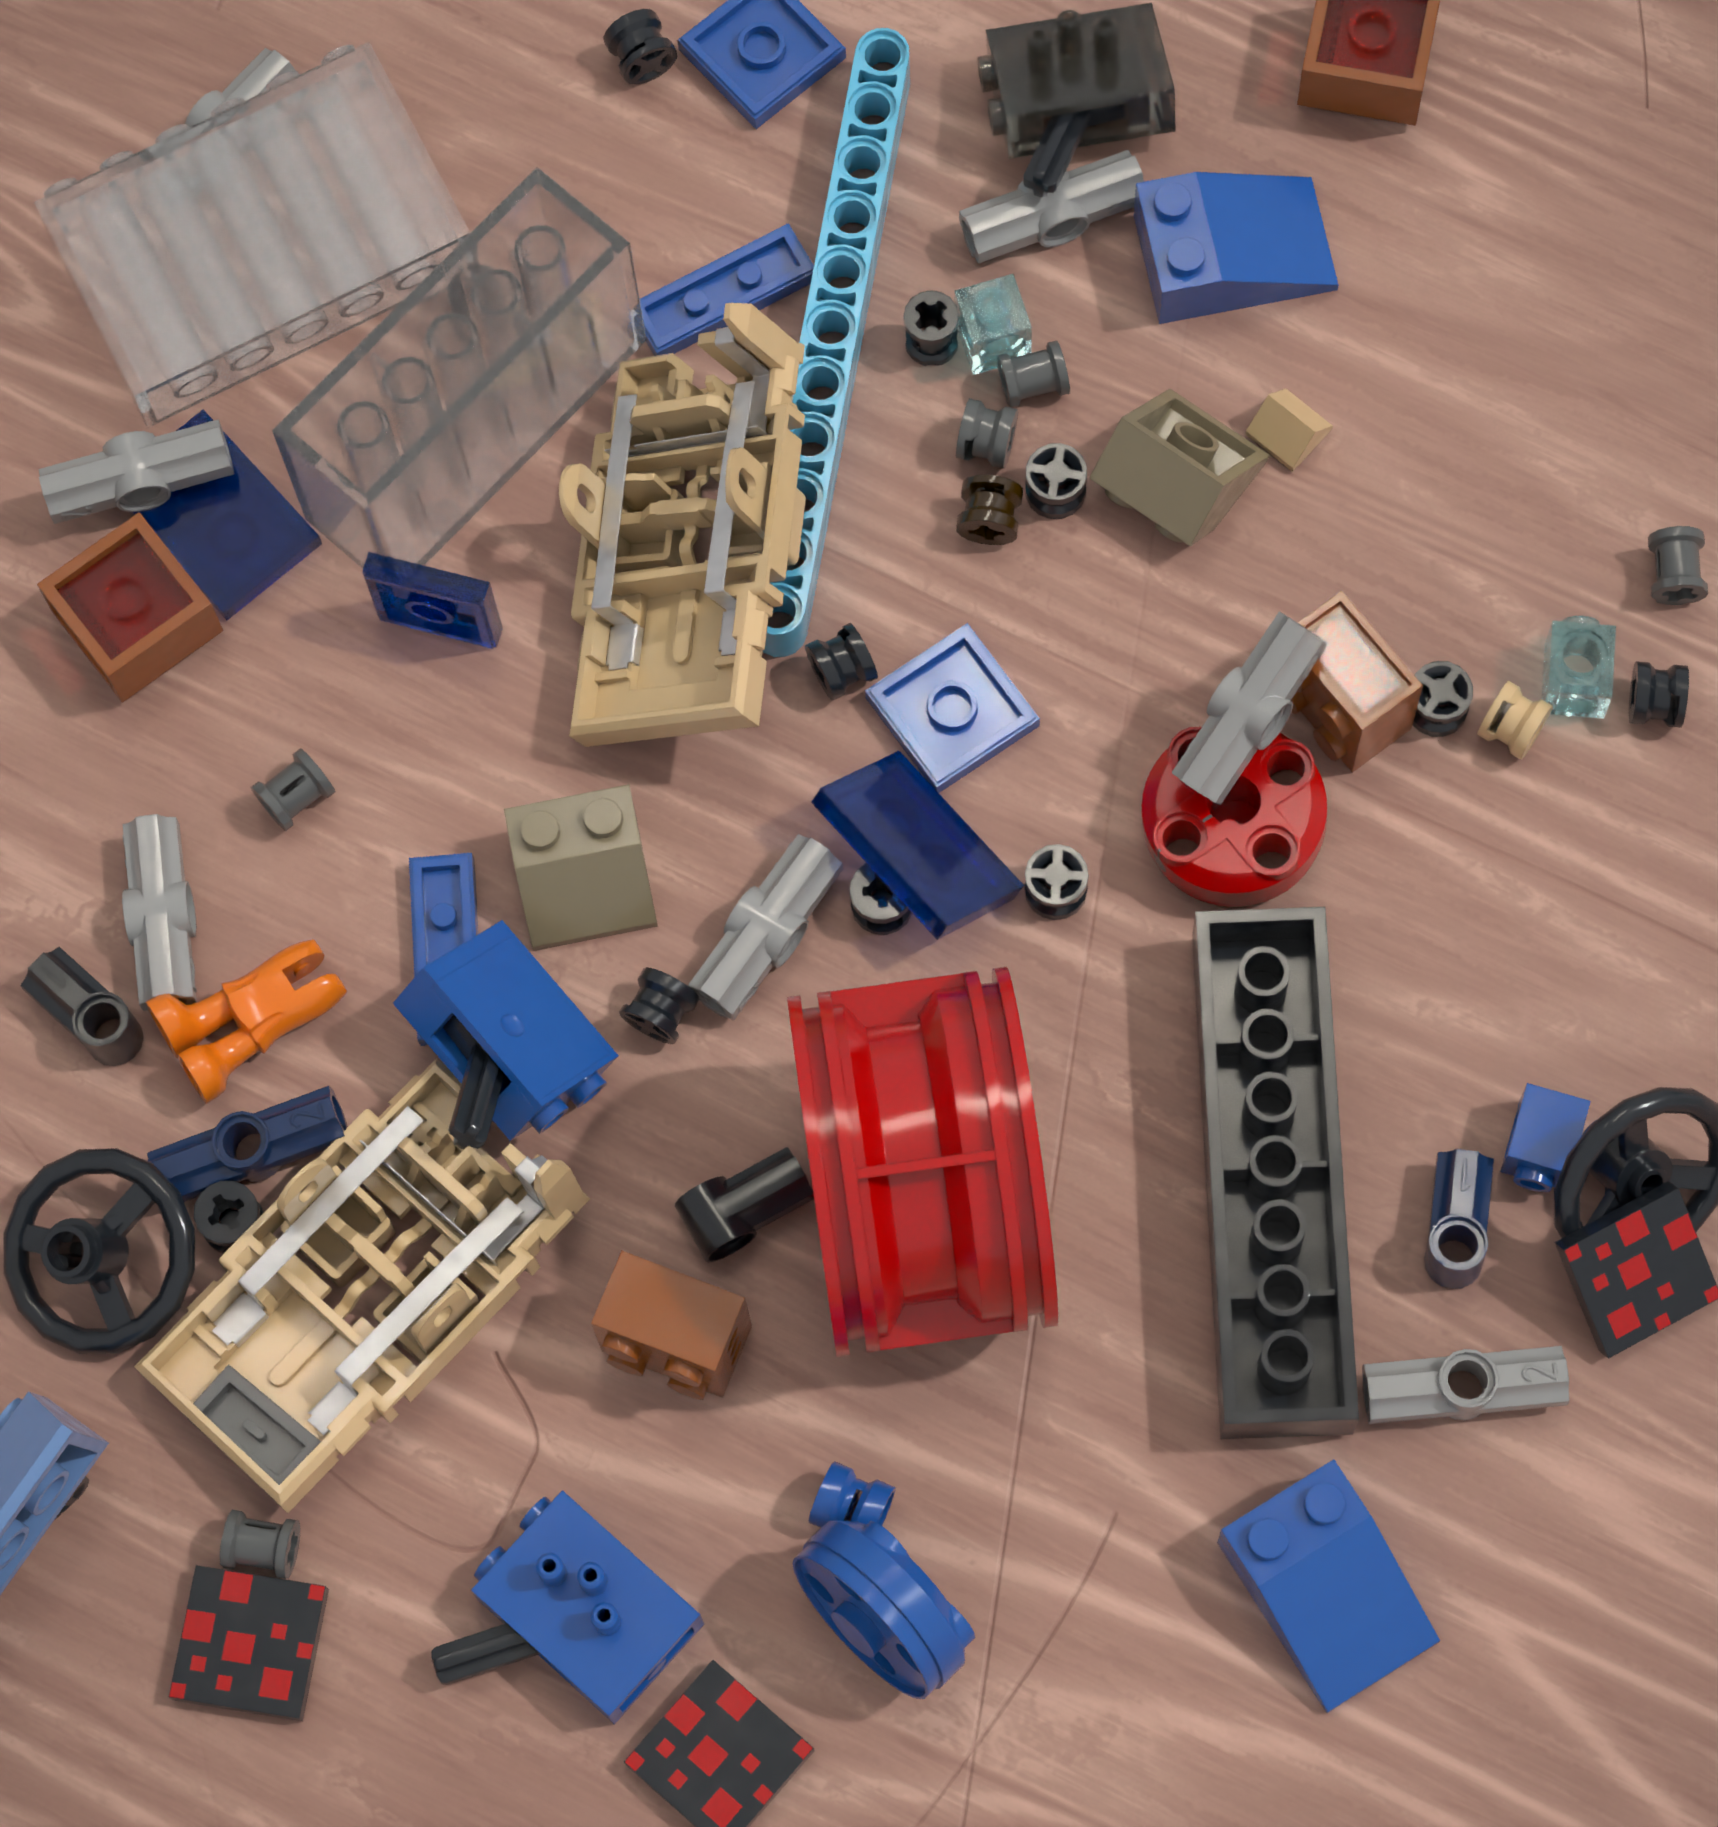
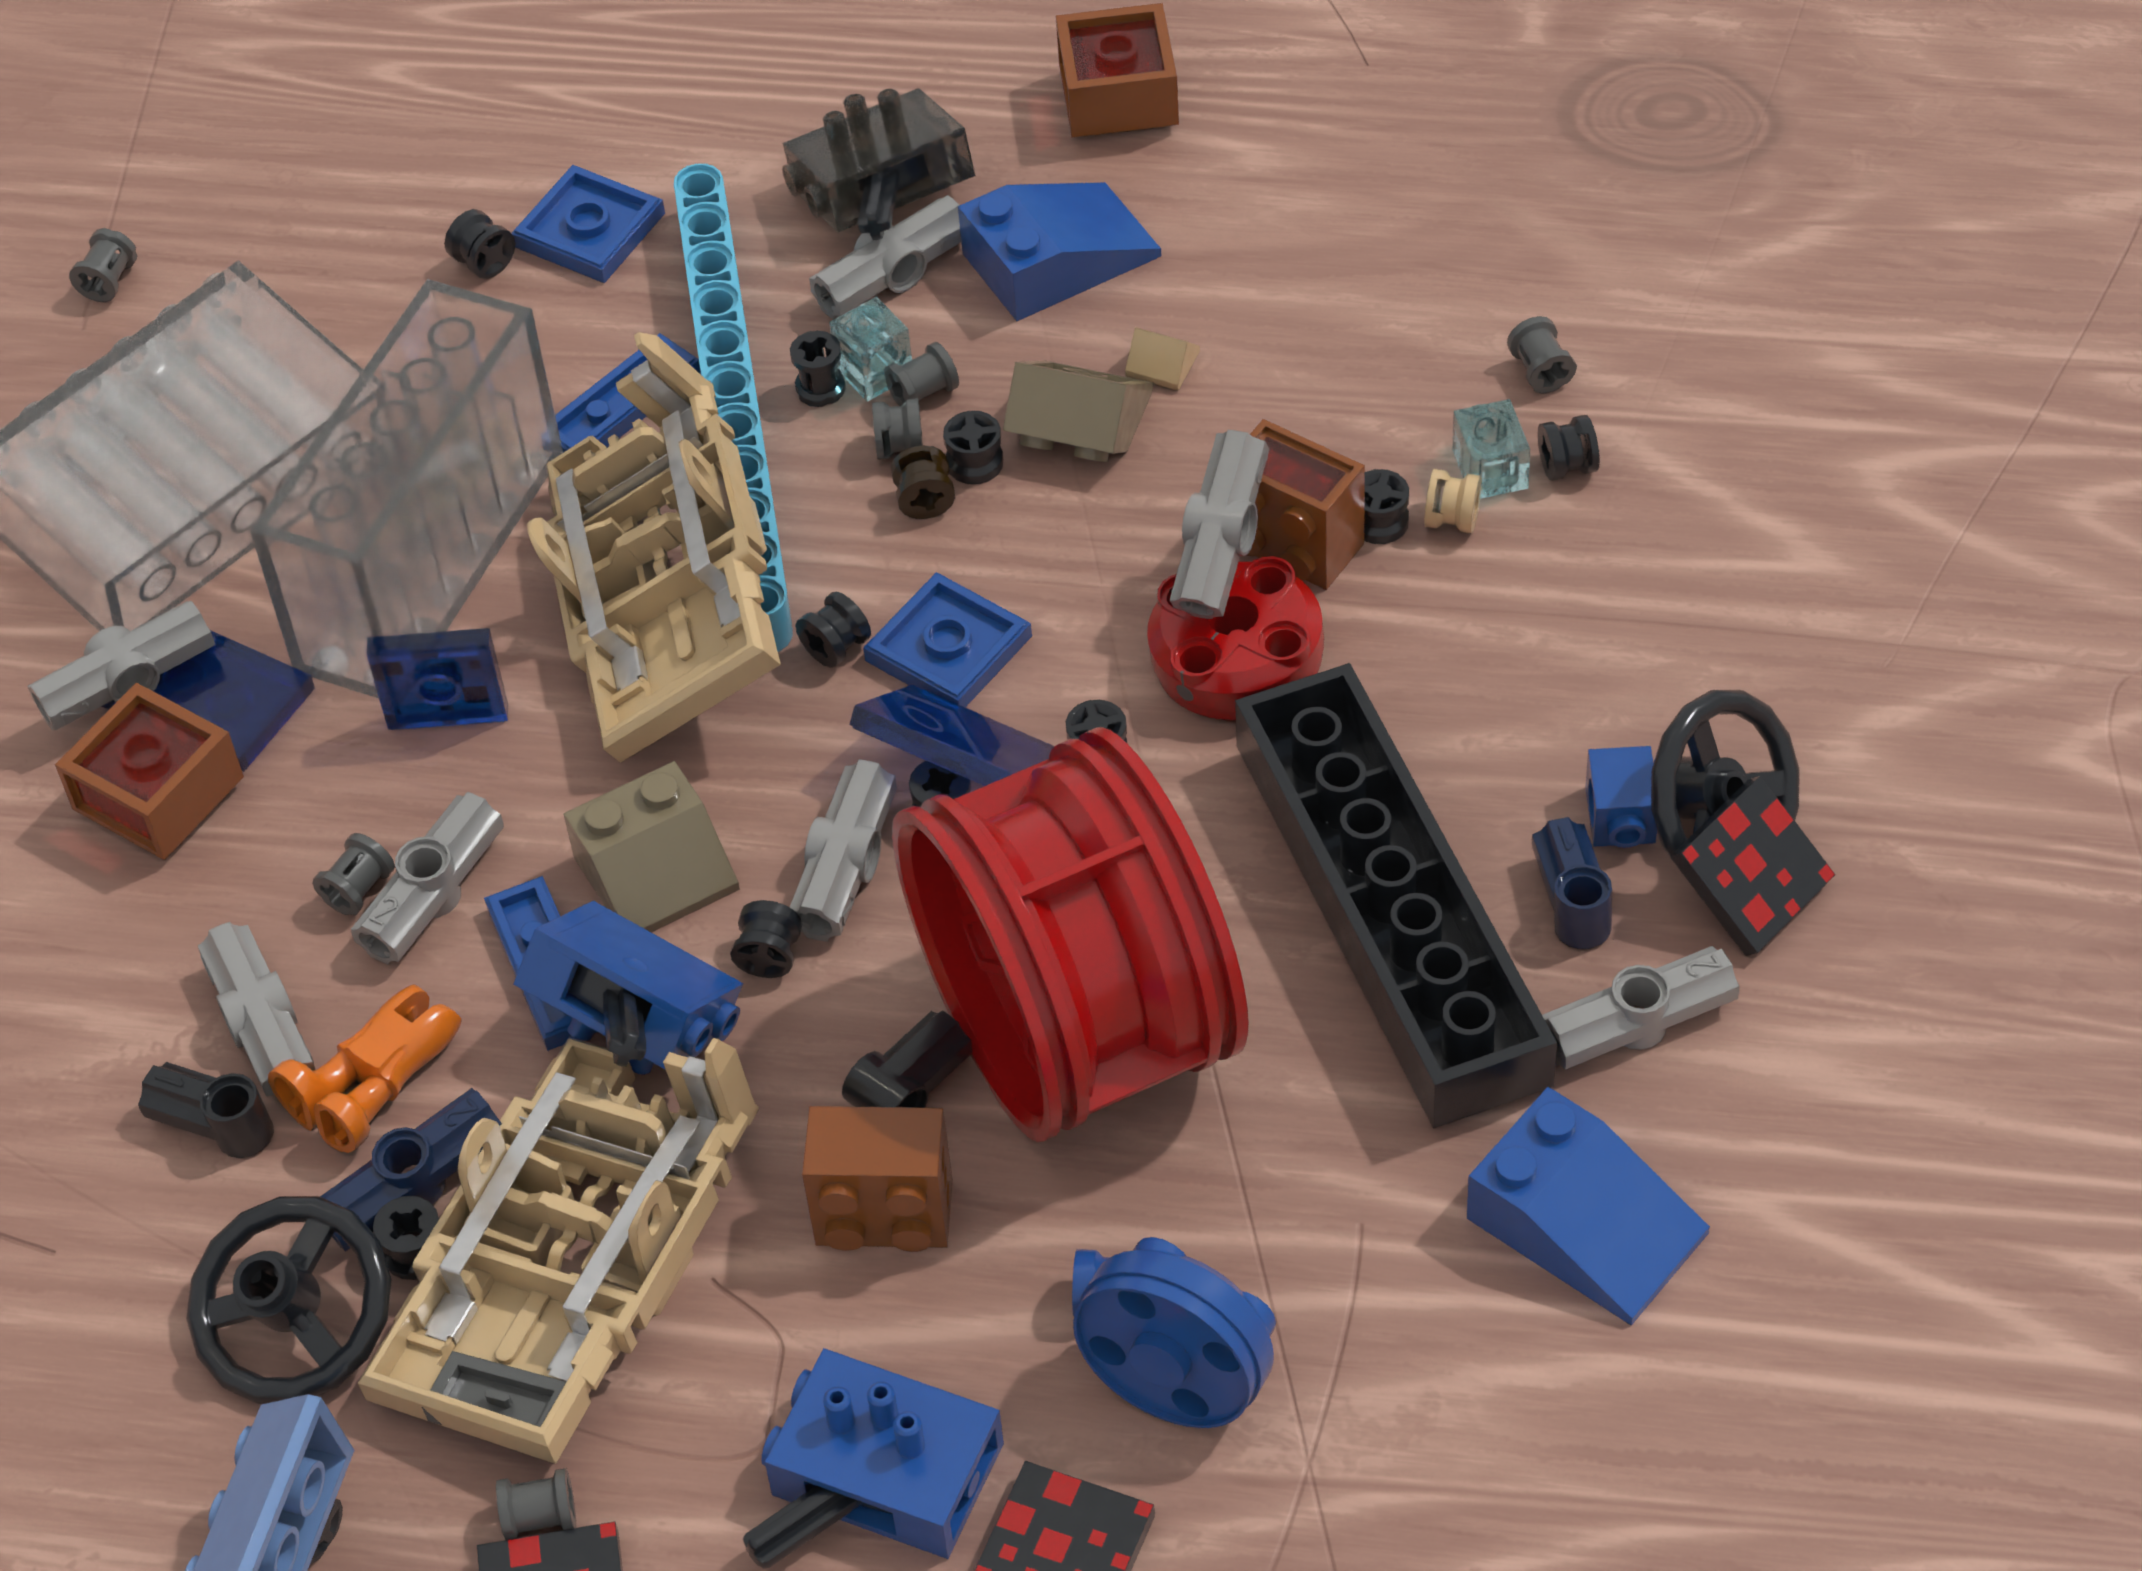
camera: 20 degrees left, 20 degrees down
none -> light grey piece [351,792,504,965]

